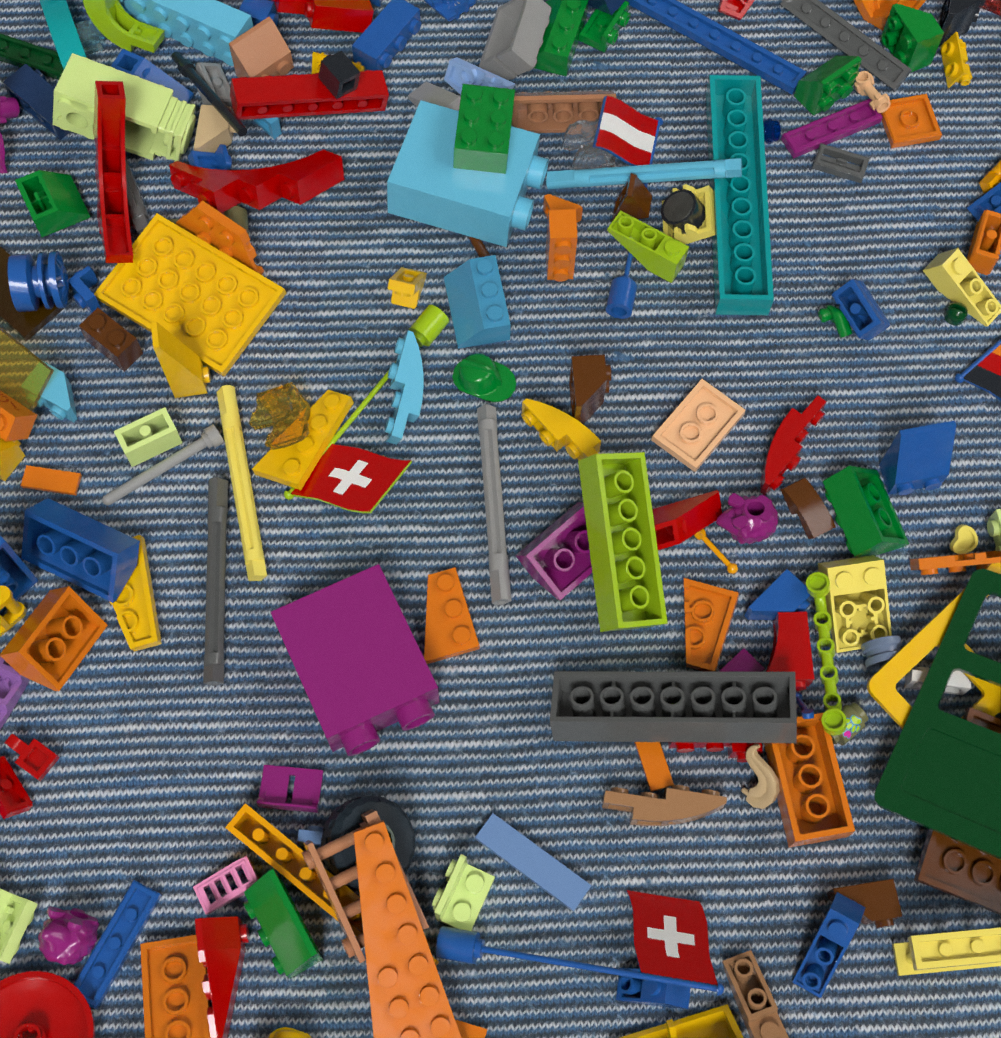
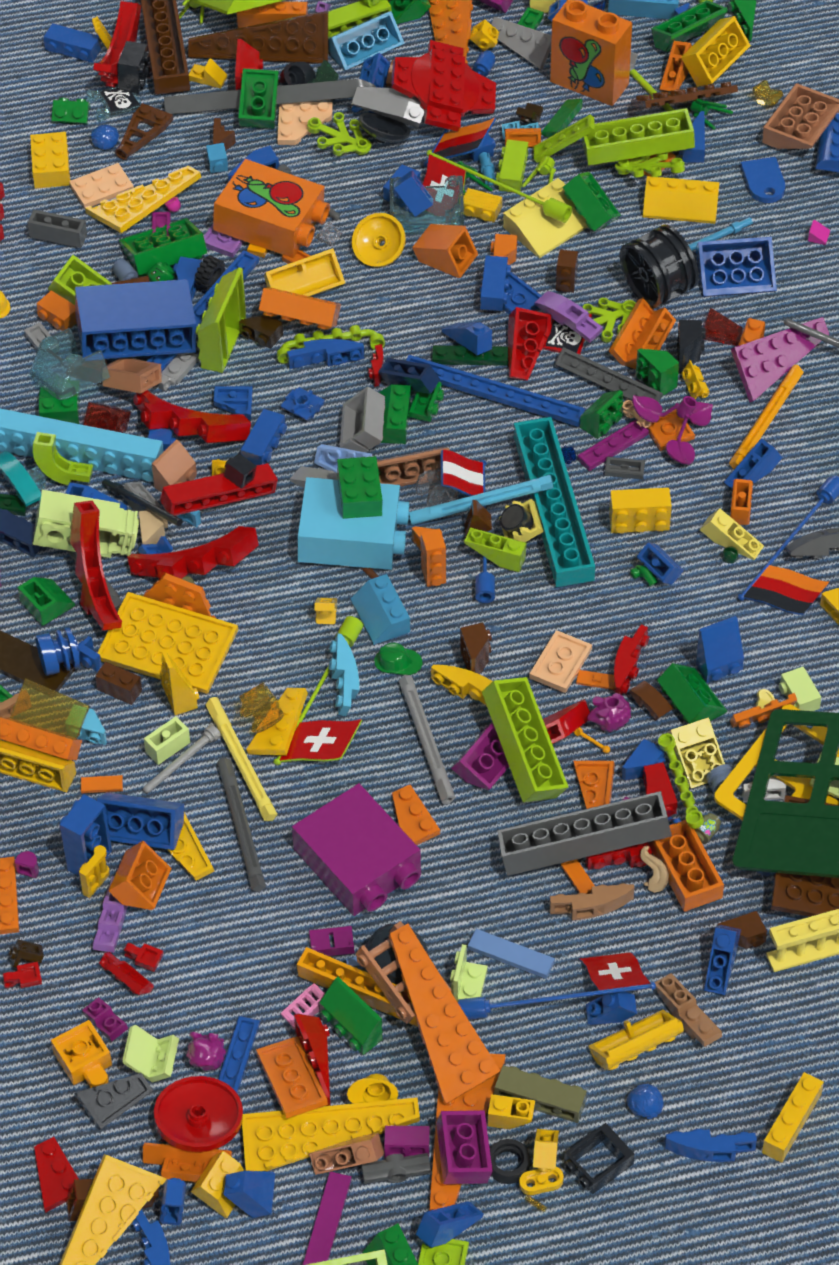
camera: 10 degrees left, 15 degrees down
none -> orange piece [576,670,614,690]
none -> yellow brick [609,488,672,533]
none -> magenta plant [632,395,713,465]

